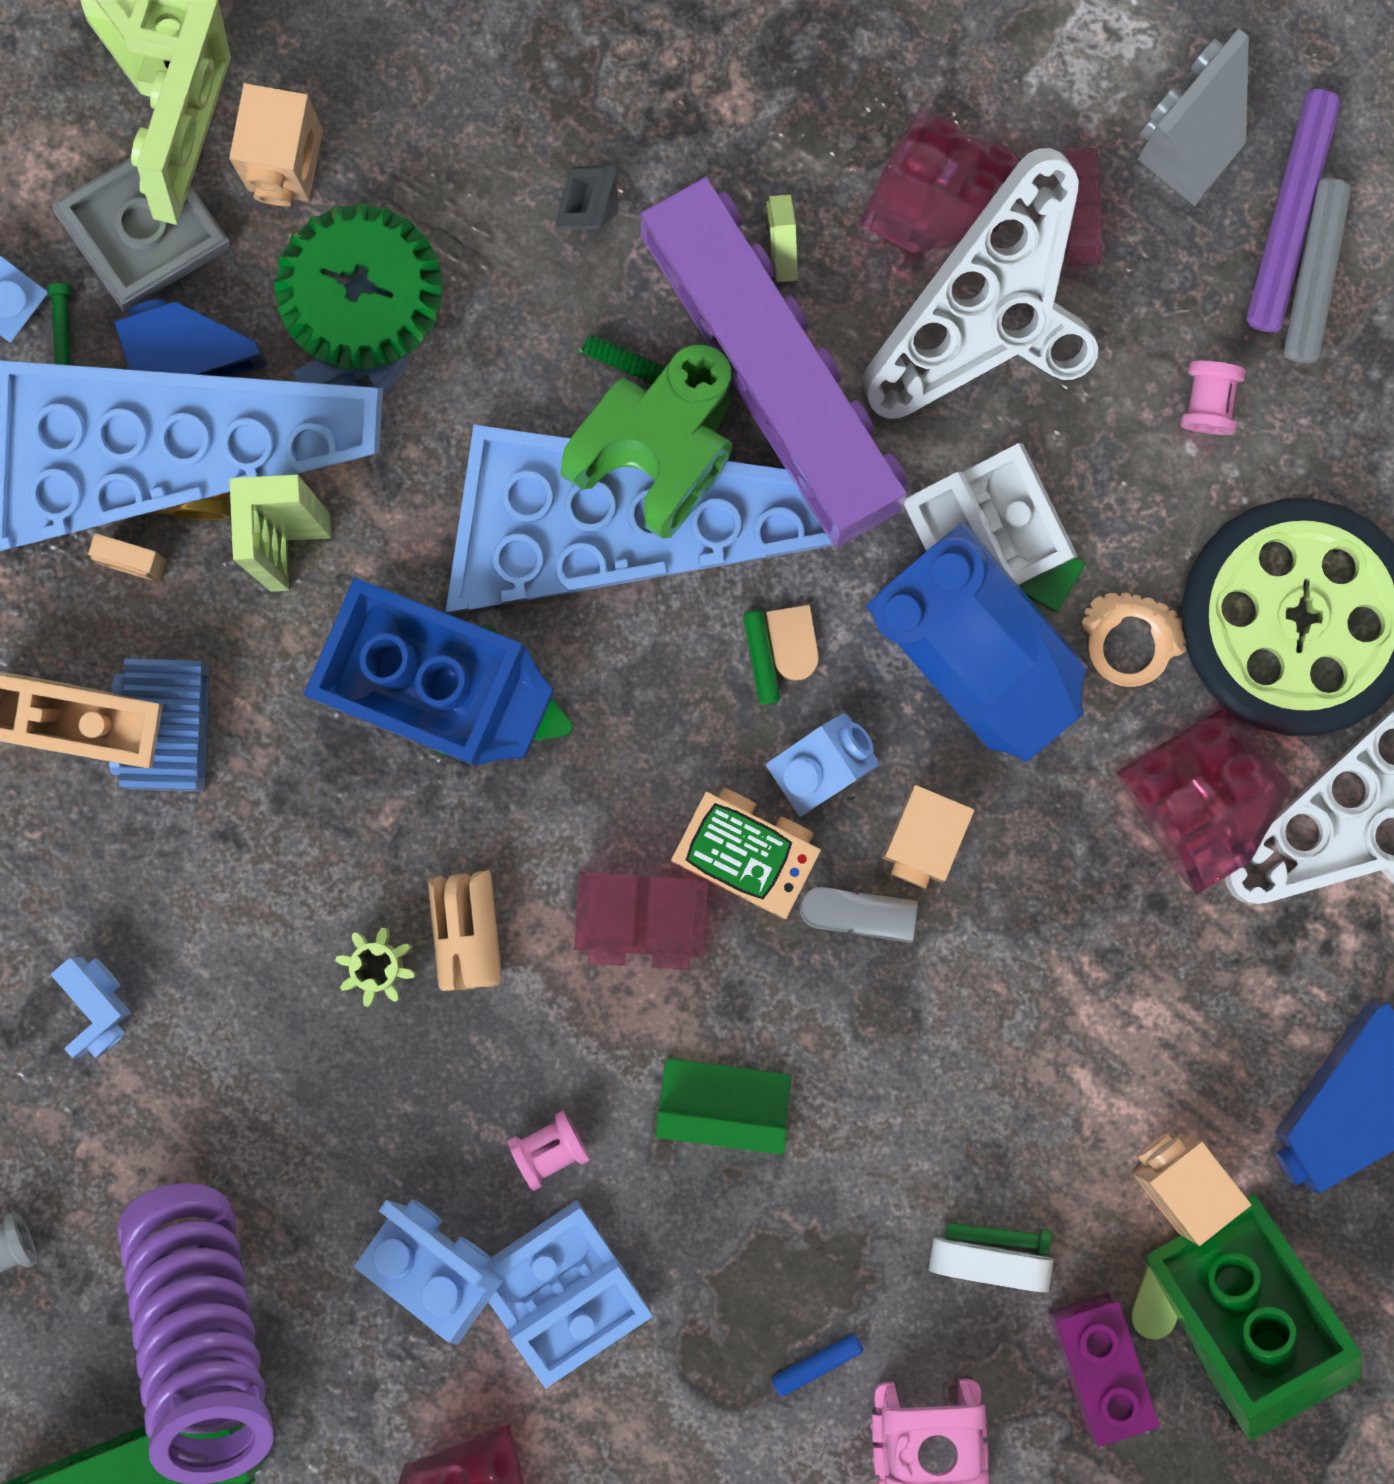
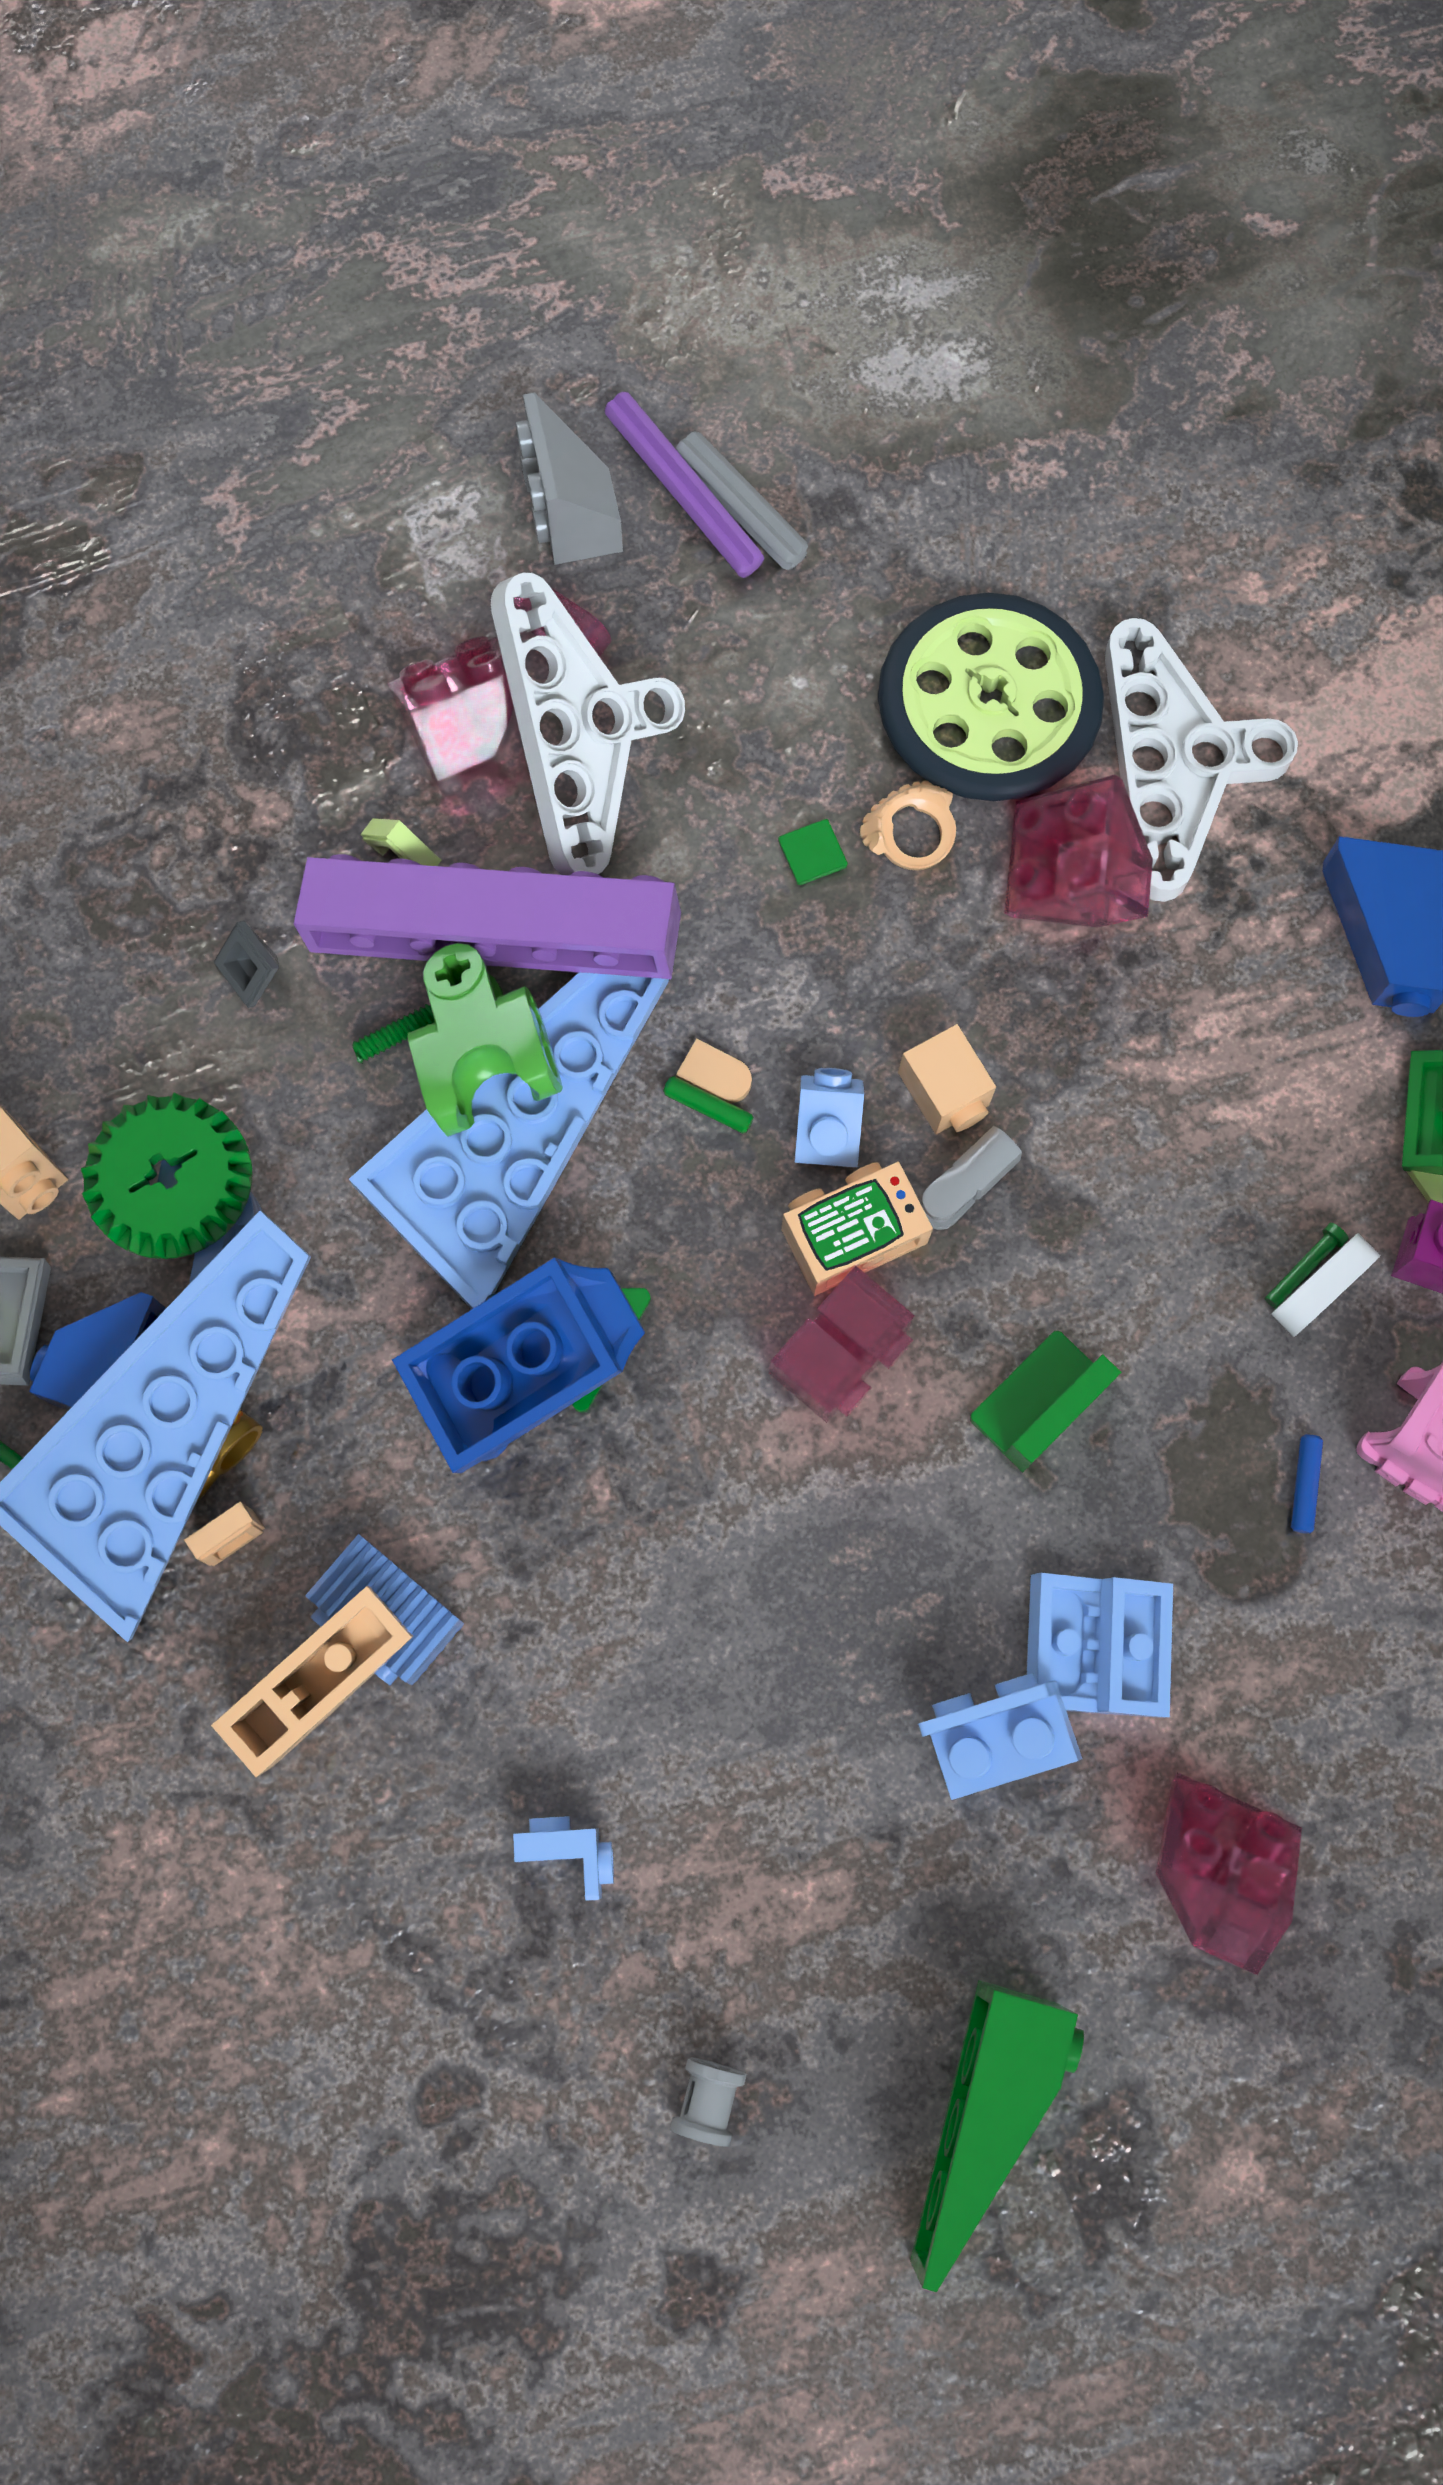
camera: 50 degrees left, 10 degrees down
medium lavender piece [117,1183,273,1484] -> none
yellowish green fence [229,475,331,592] -> none
yellowish green gear [335,927,417,1007] -> none
light nougat arm [428,870,502,991] -> none
bright pink bush [507,1110,590,1191] -> none
blue slope [865,522,1088,762] -> none
white slope [904,443,1078,585] -> none
light nougat piece [1130,1133,1251,1246] -> none
bright pink bush [1180,361,1246,435] -> none

